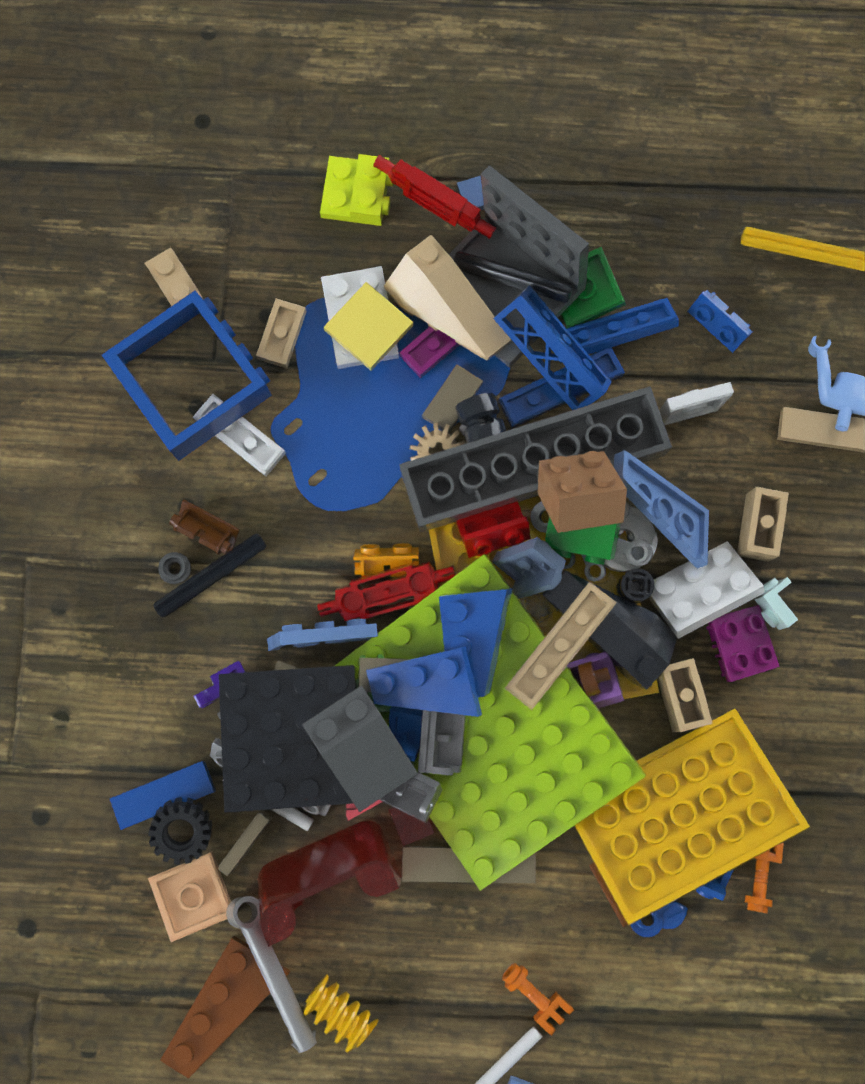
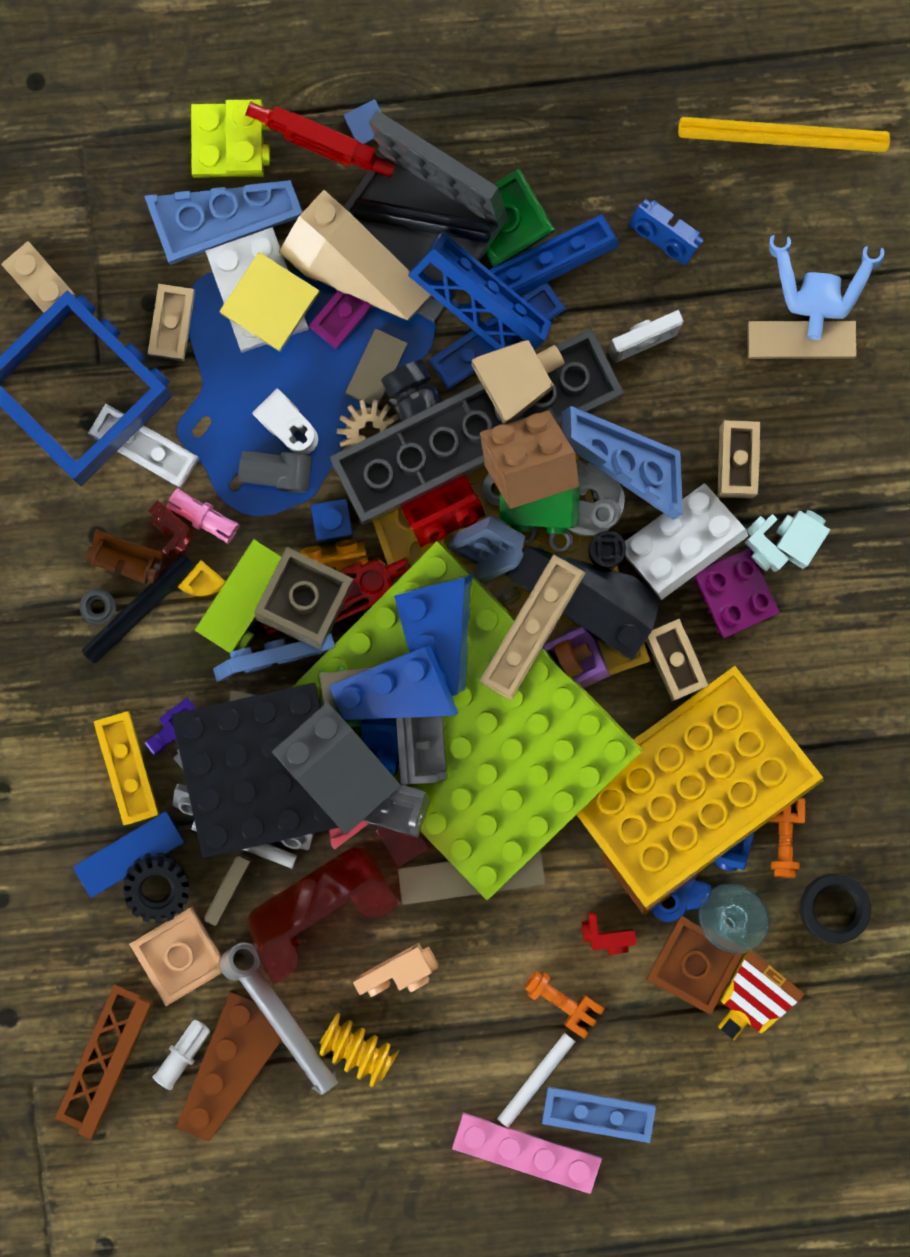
camera: 10 degrees left, 5 degrees up
none -> dark orange fence [55,984,155,1140]
none -> yellow plate [93,711,160,826]
none -> medium blue wing [144,180,302,265]
none -> clear red bracket [148,500,194,558]
none -> white axle [152,1020,210,1090]
none -> bright pink pin [166,488,240,544]
none -> yellow tile [178,560,226,597]
none -> lime brick [195,539,281,653]
none -> dark grey piece [238,451,312,493]
none -> white piece [252,388,319,455]
none -> dark tan brick [254,547,353,651]
none -> blue brick [311,499,354,545]
none -> light nougat plate [353,943,439,997]
none -> tan torso [472,340,565,424]
none -> red bracket [581,911,637,955]
none -> dark orange plate [646,916,745,1015]
none -> clear light blue dish [699,884,769,954]
none -> torso [717,948,805,1041]
none -> light aqua brick [775,510,830,569]
none -> black tyre [800,874,871,944]

